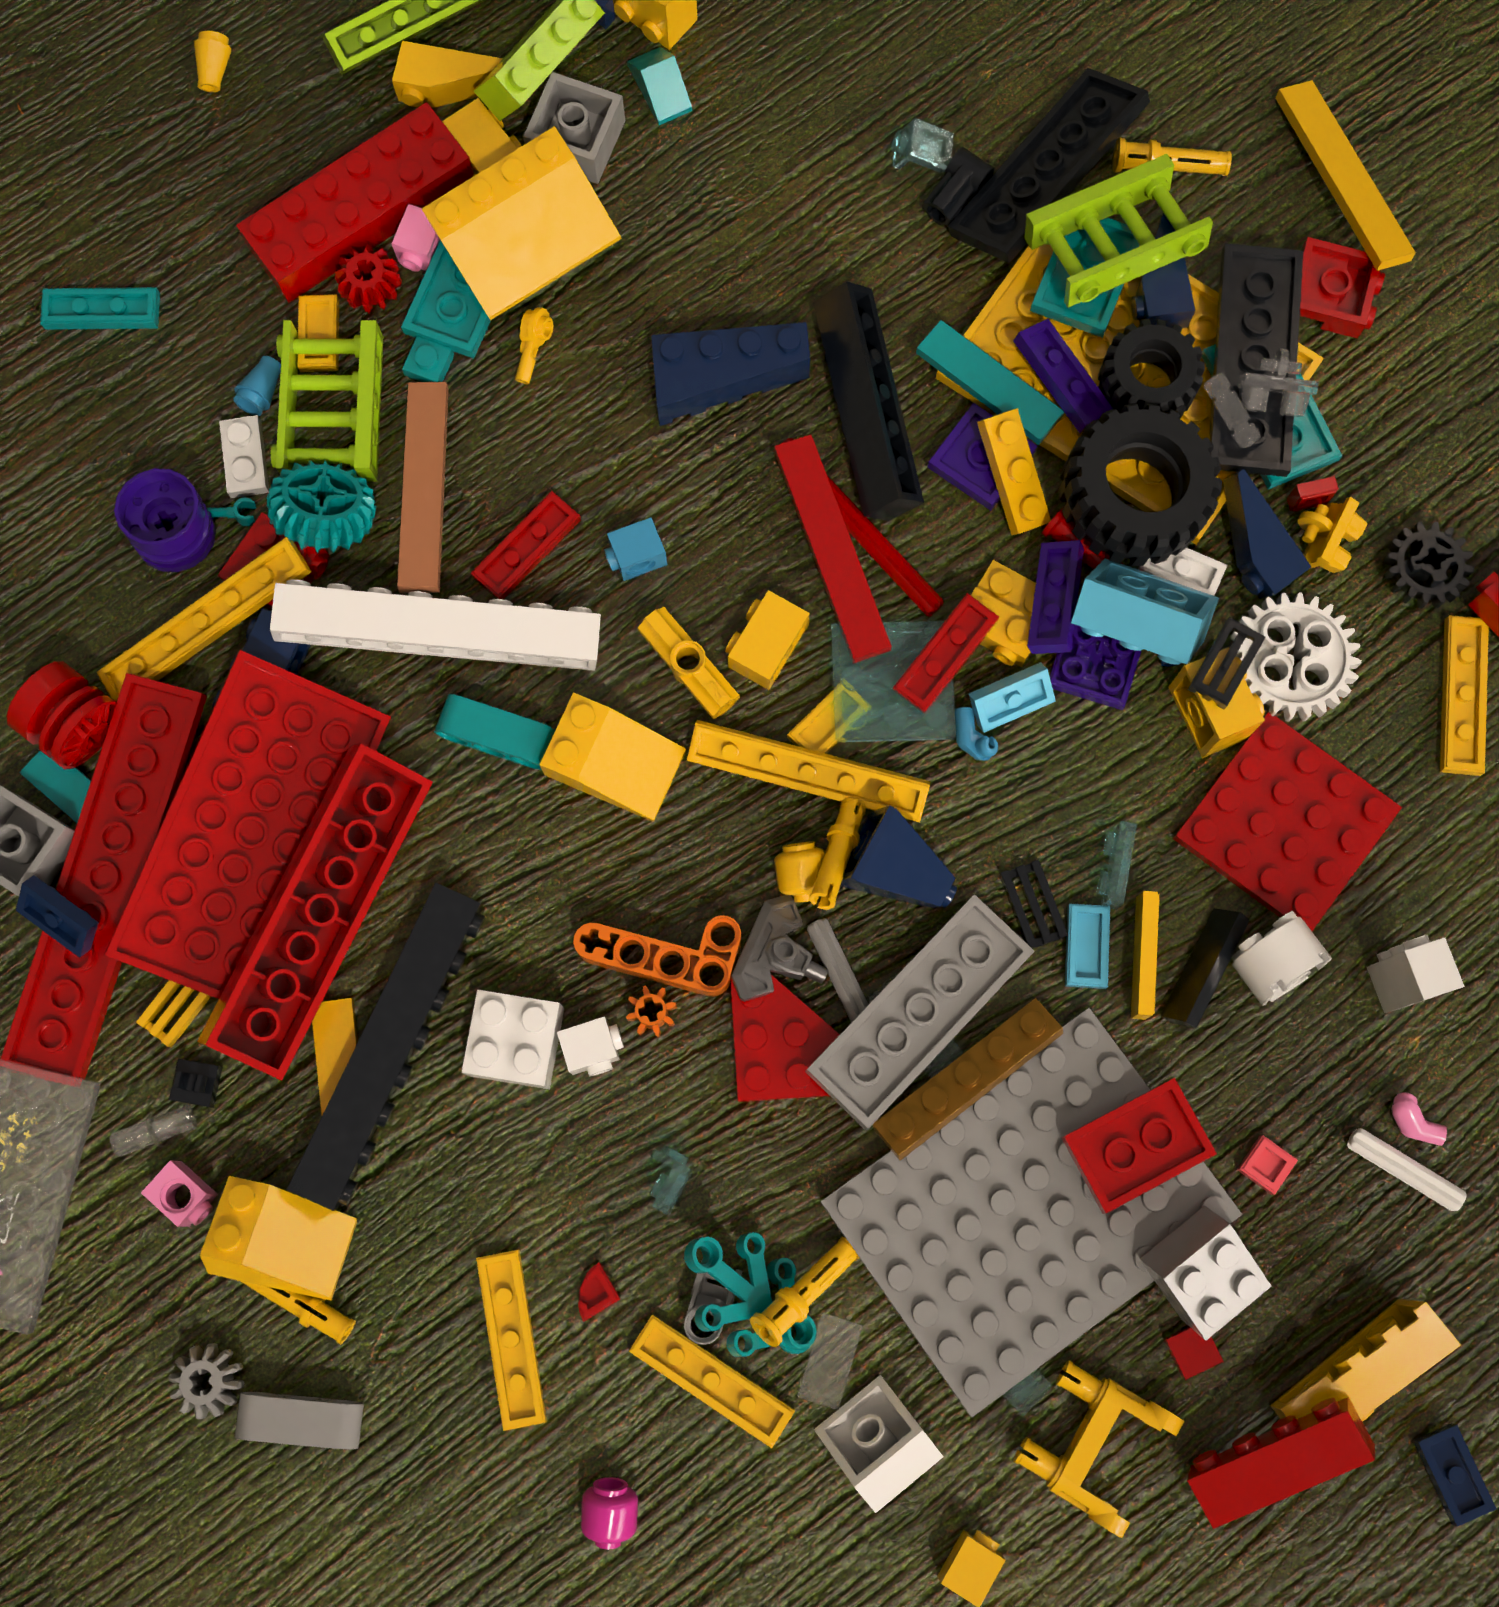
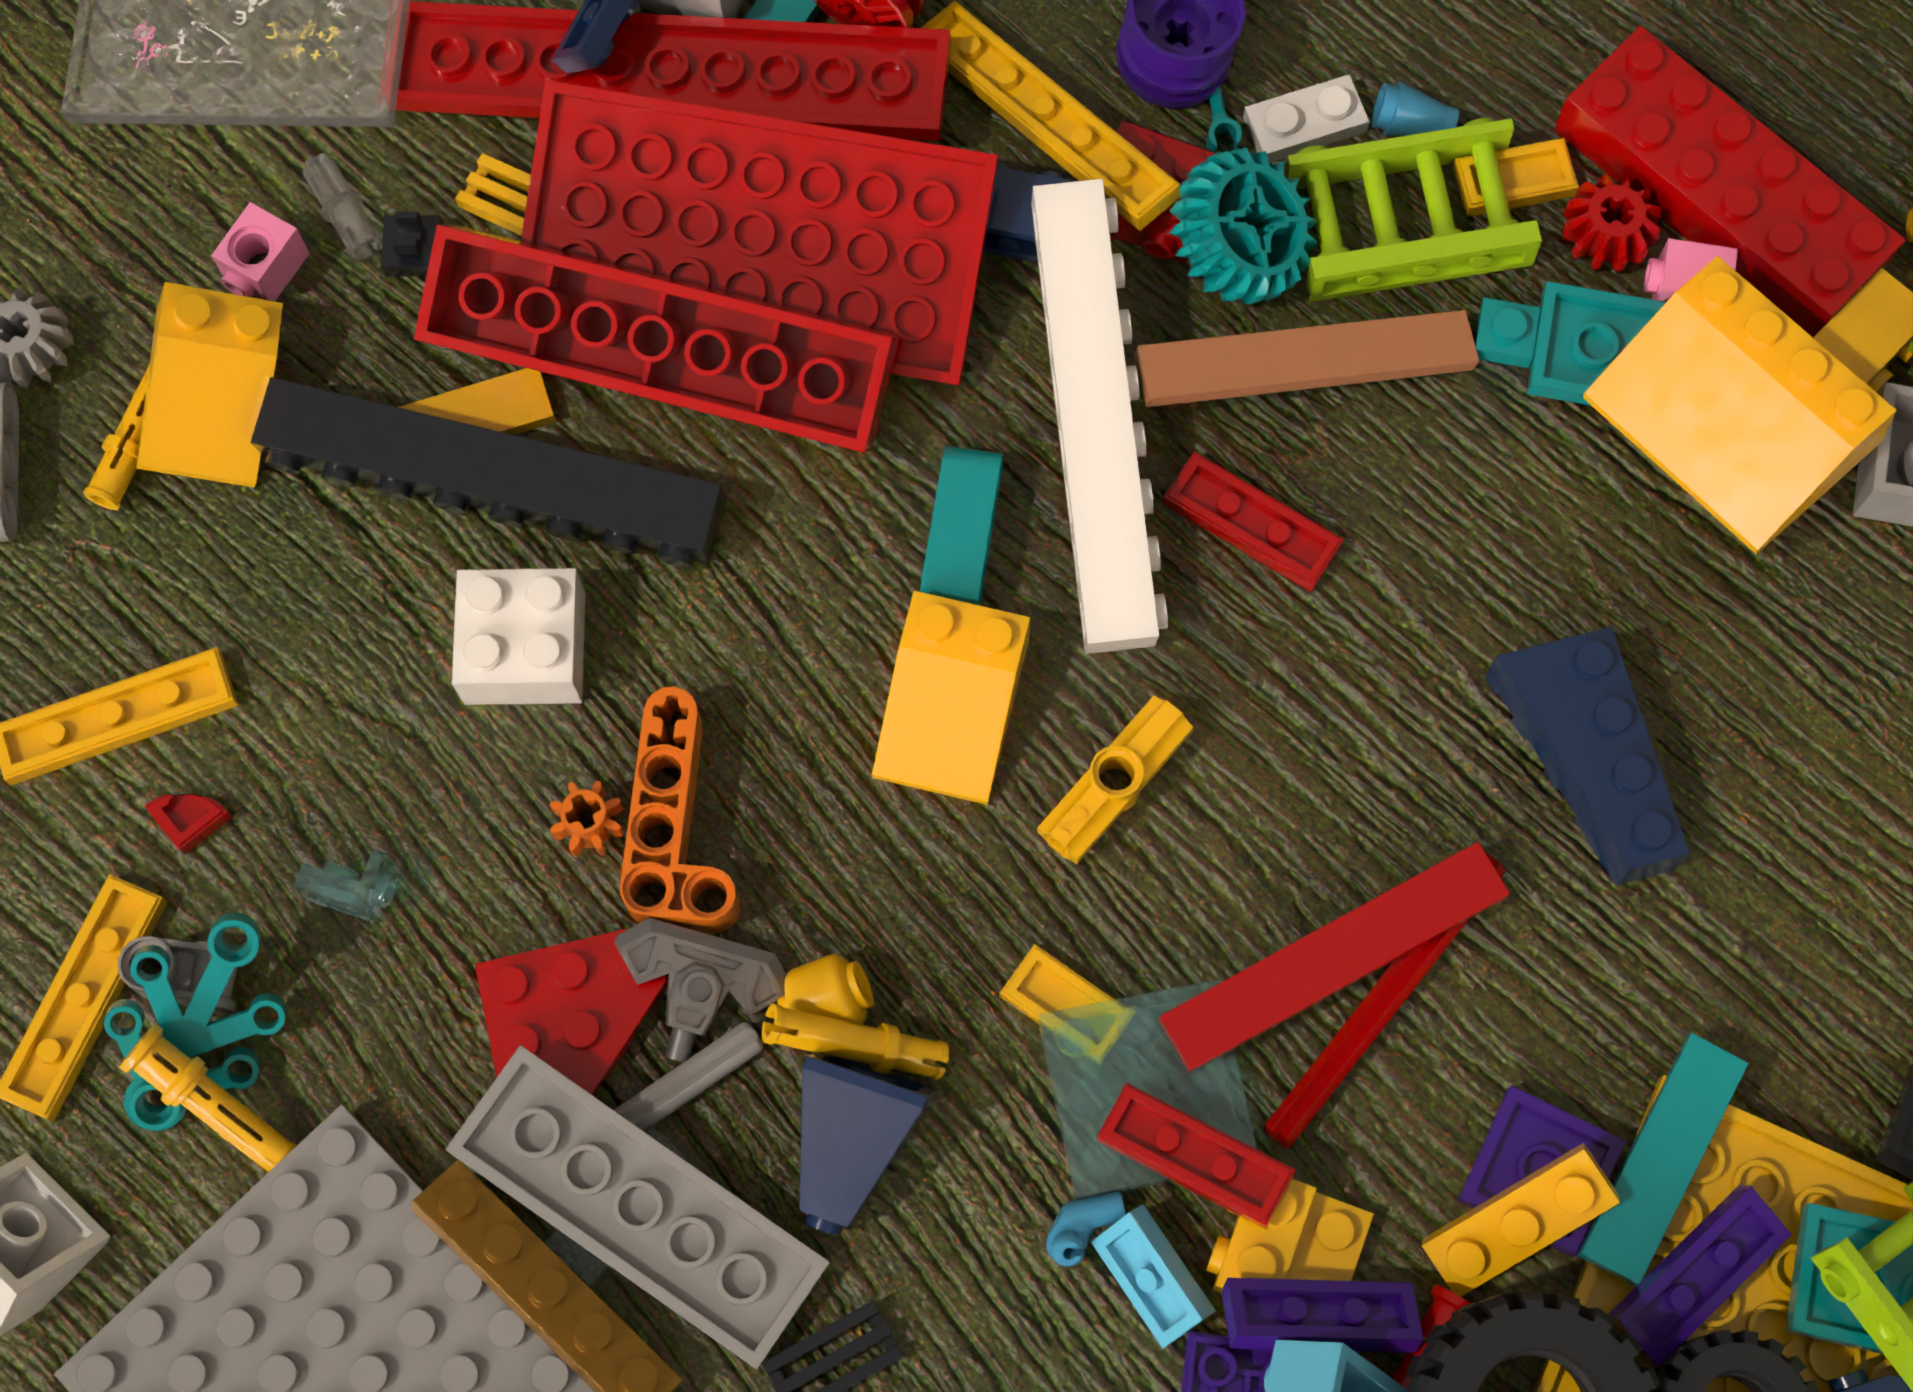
camera: 80 degrees right, 5 degrees down
yellow plate [515,307,553,384] -> none
white brick [557,1016,624,1076] -> none
dark azure brick [604,517,667,581] -> none
yellow tile [687,720,931,823] -> none
yellow brick [725,590,810,690] -> none
clear tile [797,1312,863,1410] -> none
black brick [813,281,924,521] -> none

